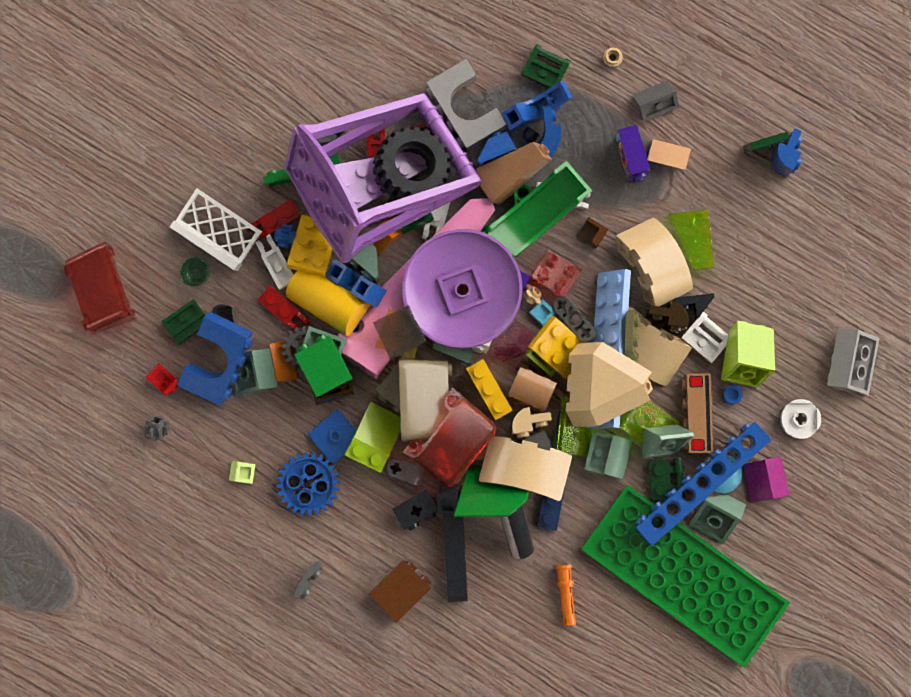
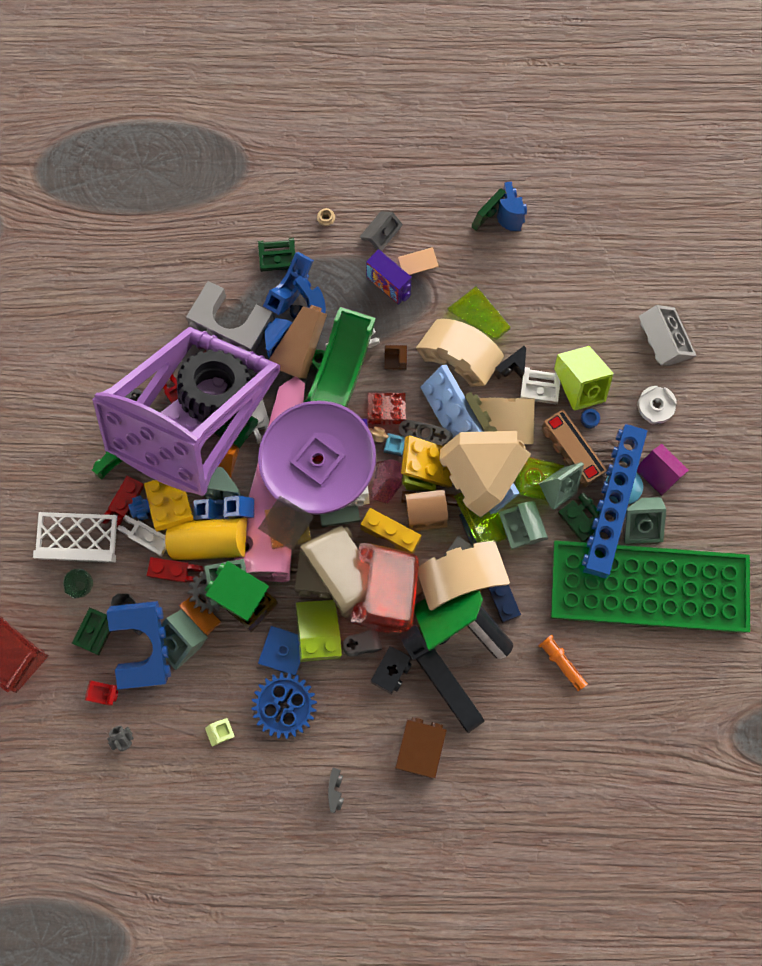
camera: 35 degrees left, 10 degrees down
tan brick [511,407,552,438] -> none
dark brown brick [646,301,689,334] -> none

